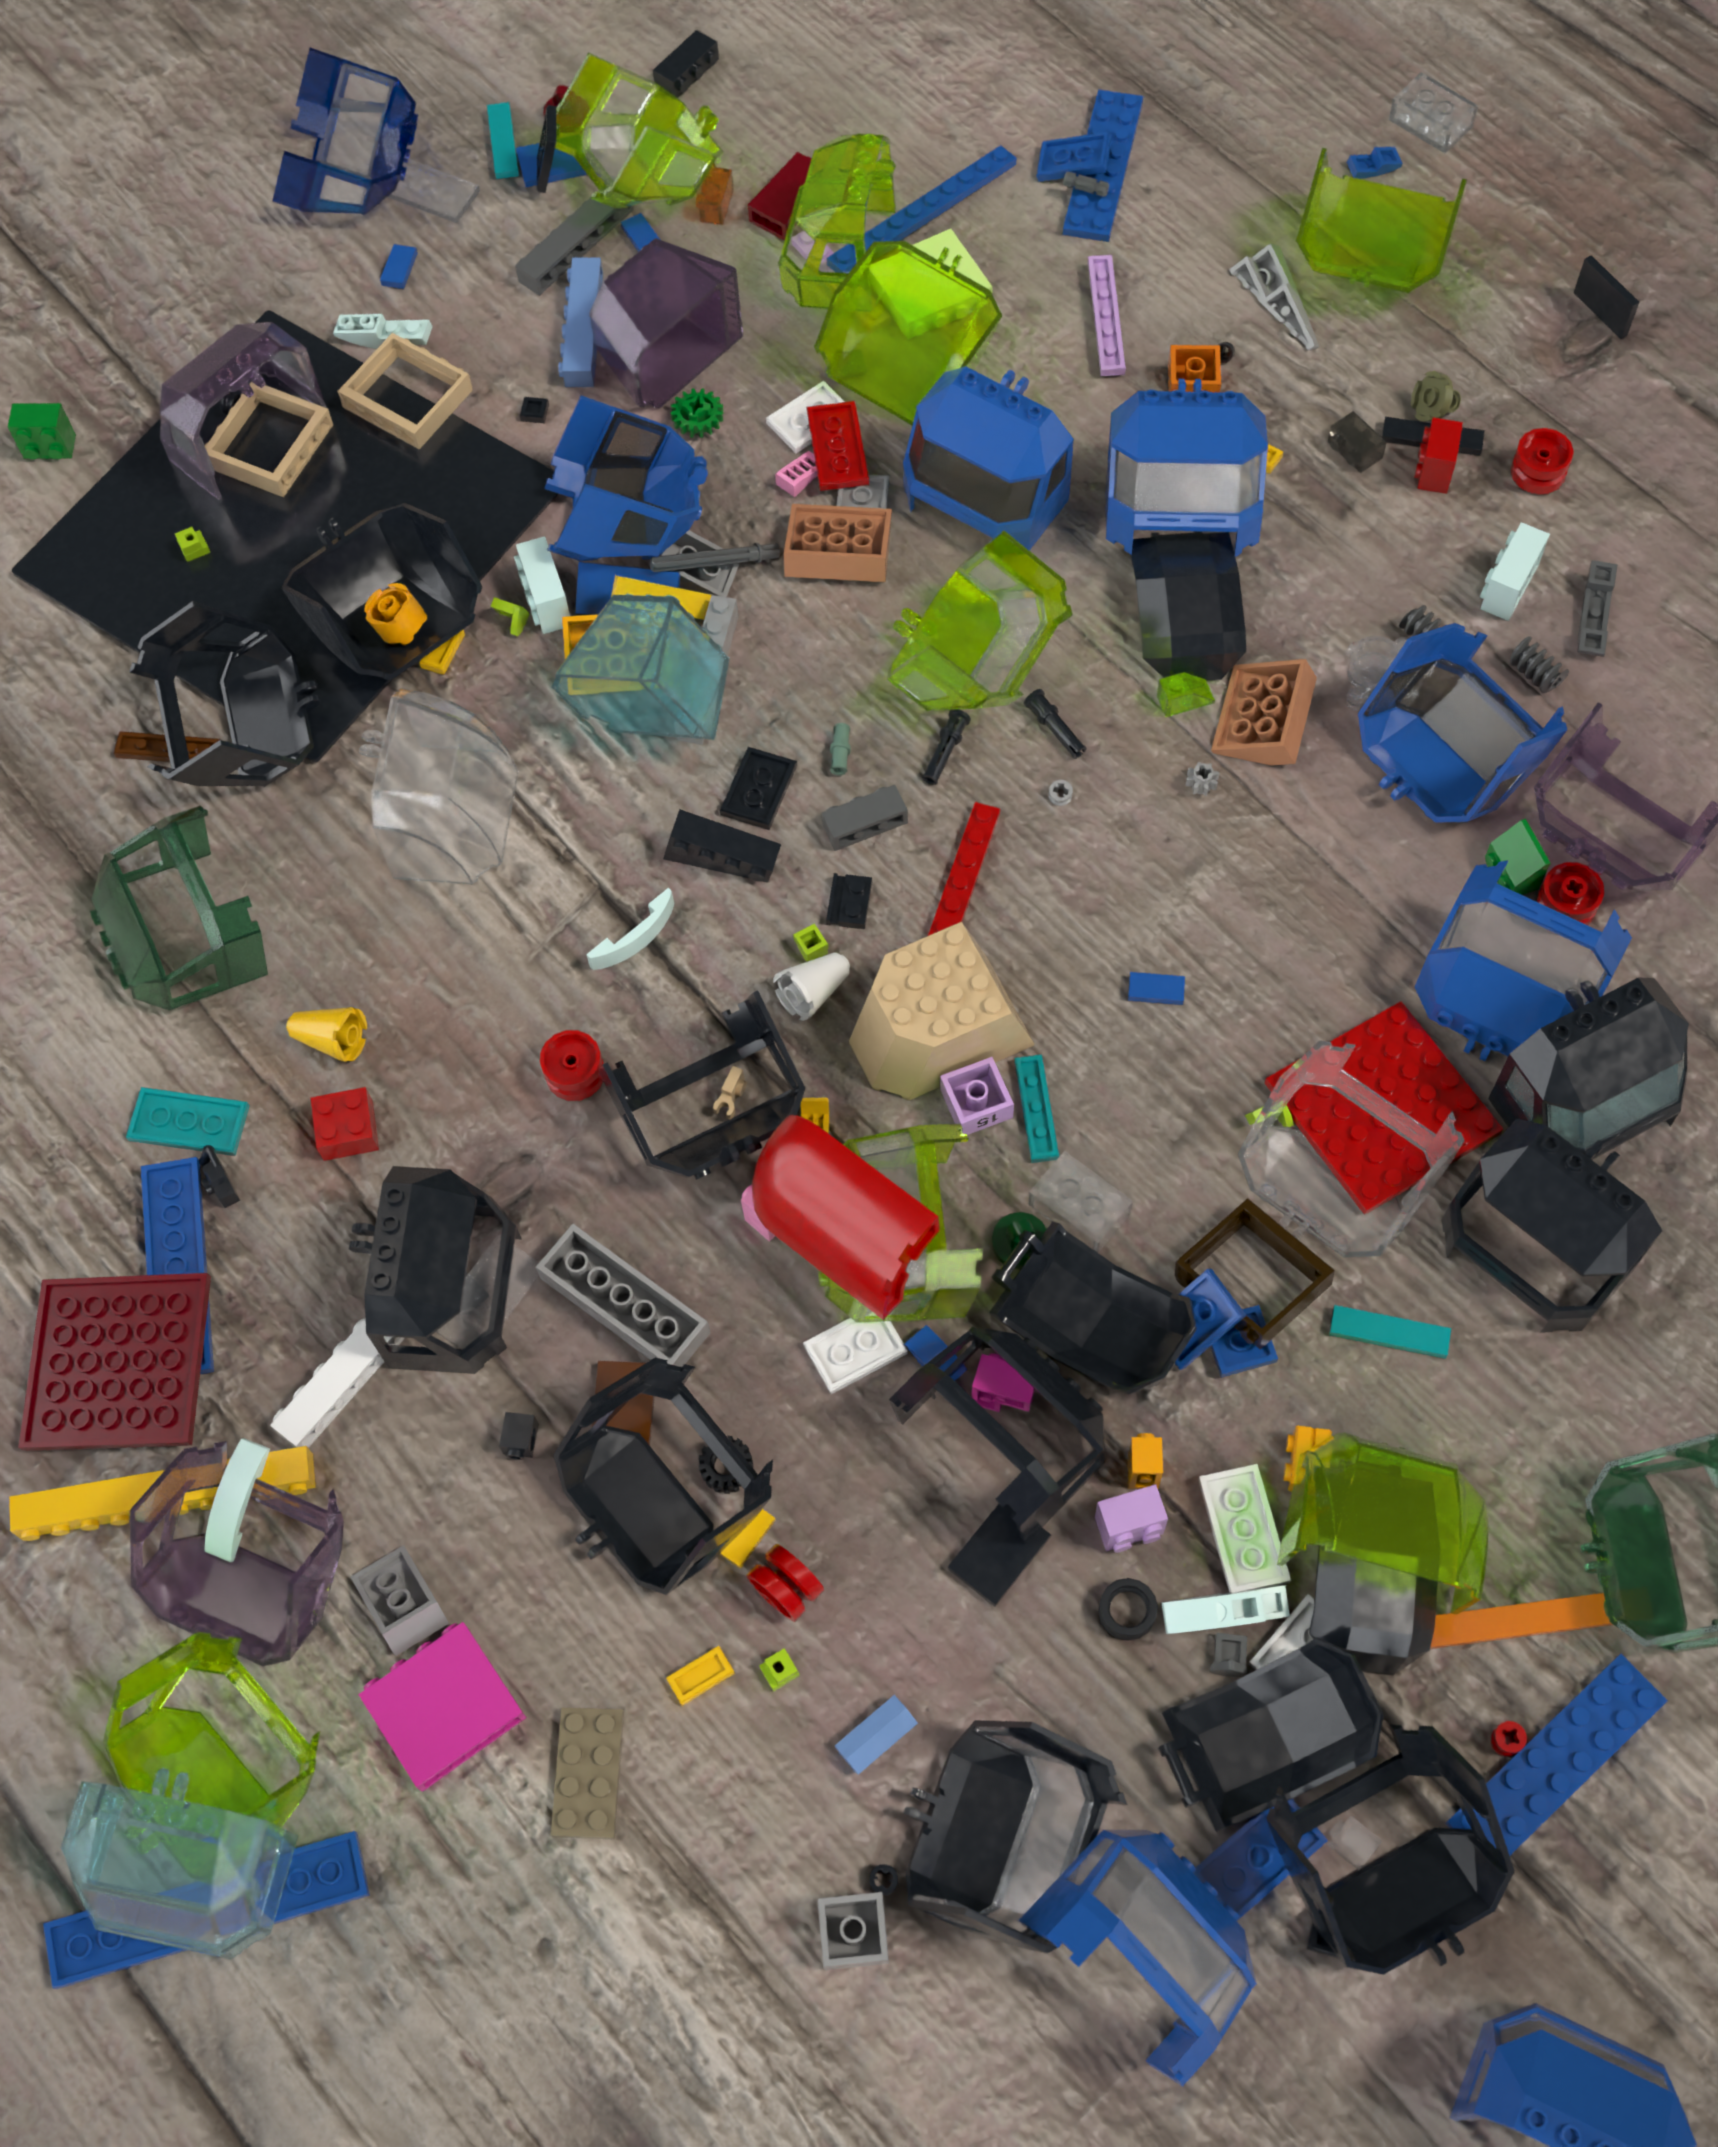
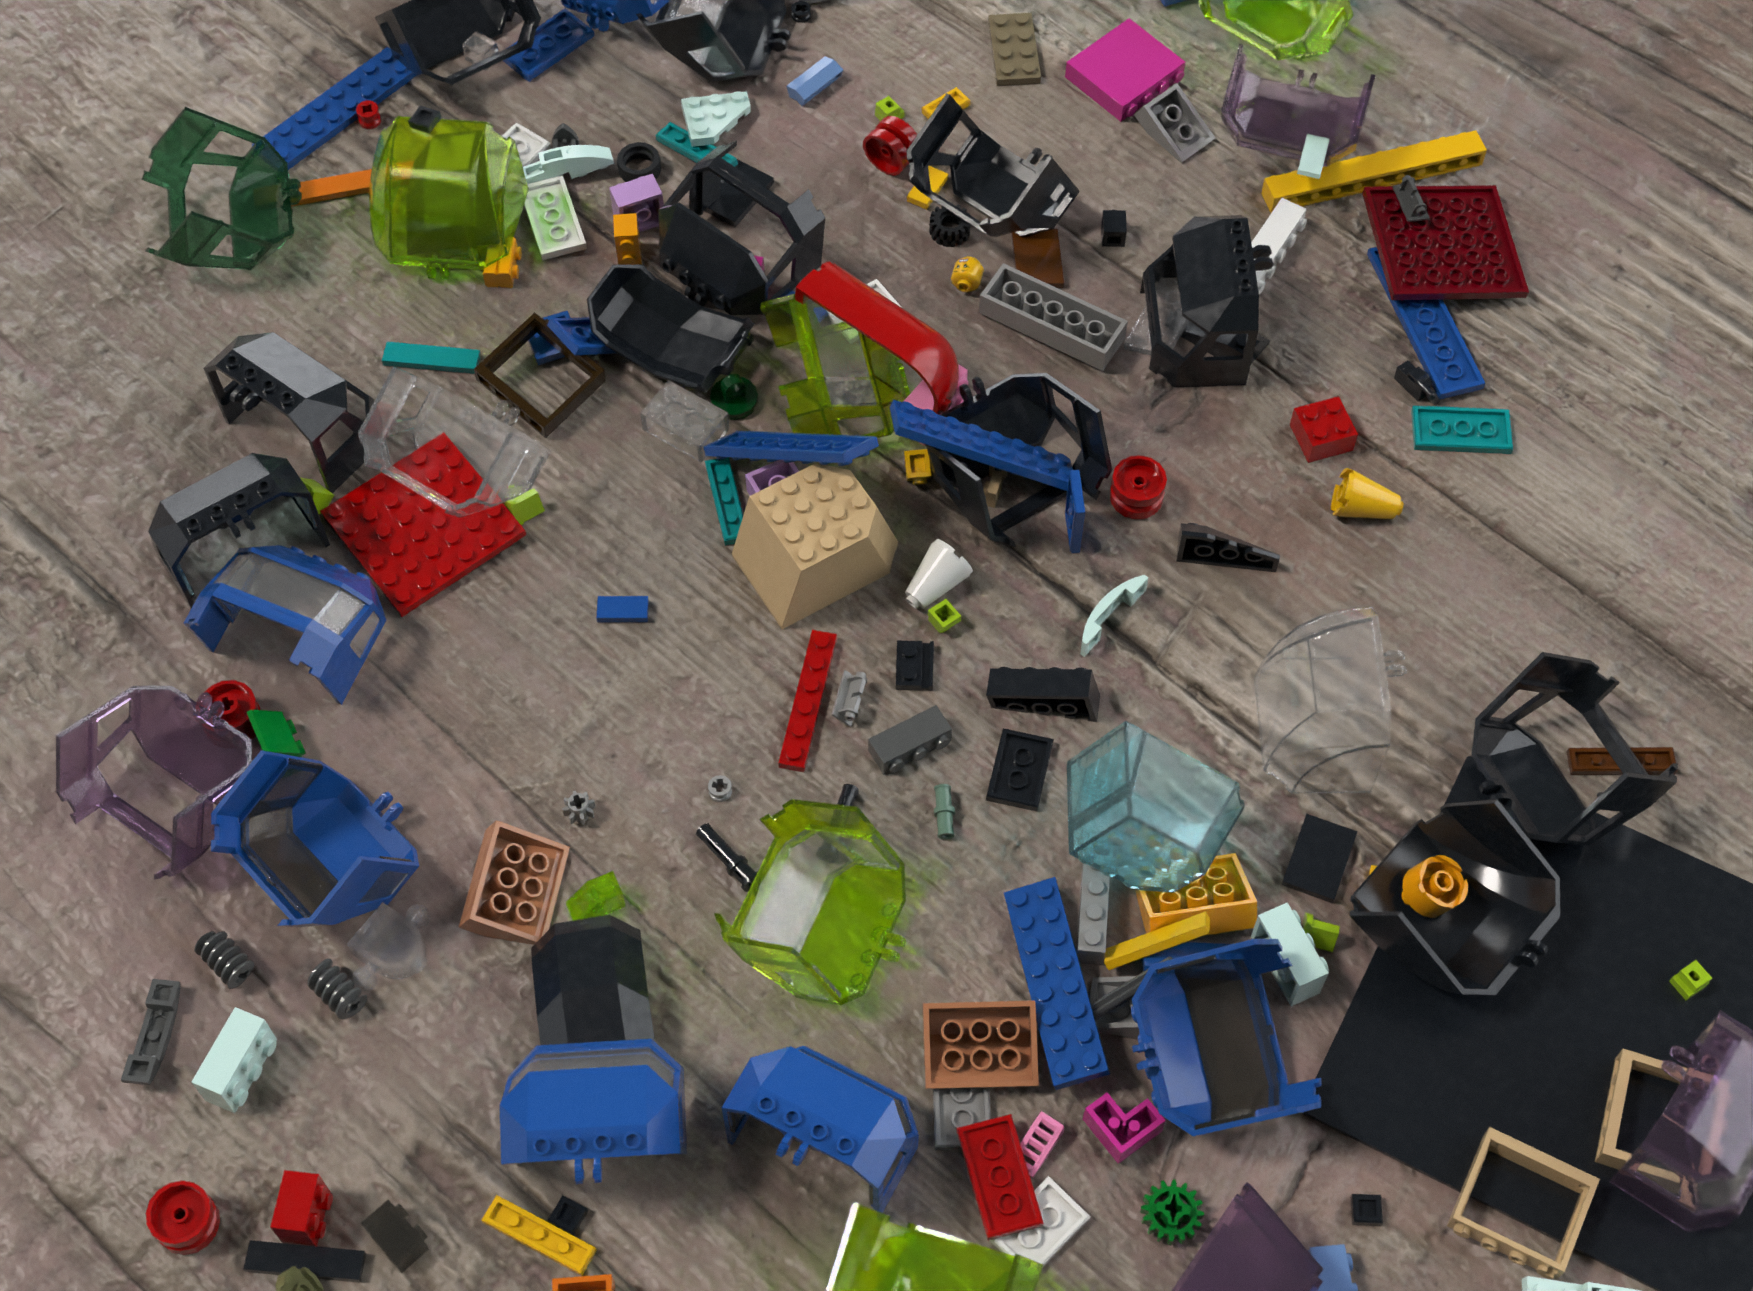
camera: 170 degrees right, 5 degrees down
clear green windscreen [90,805,268,1010] -> none
black windscreen [1158,1638,1384,1832] -> none
none -> black tile [408,106,442,133]
none -> teal tile [655,122,738,167]
none -> light aqua plate [681,91,751,147]
none -> blue plate [704,431,879,466]
none -> light grey hinge [831,670,868,727]
none -> blue plate [890,400,1073,491]
none -> yellow head [951,256,984,292]
none -> blue plate [1004,877,1110,1090]
none -> blue tile [1065,470,1085,553]
none -> dark pink brick [1082,1092,1166,1164]
none -> black wedge [1176,523,1280,572]
none -> black tile [1281,813,1358,903]
none -> dark grey hinge [1393,175,1430,222]

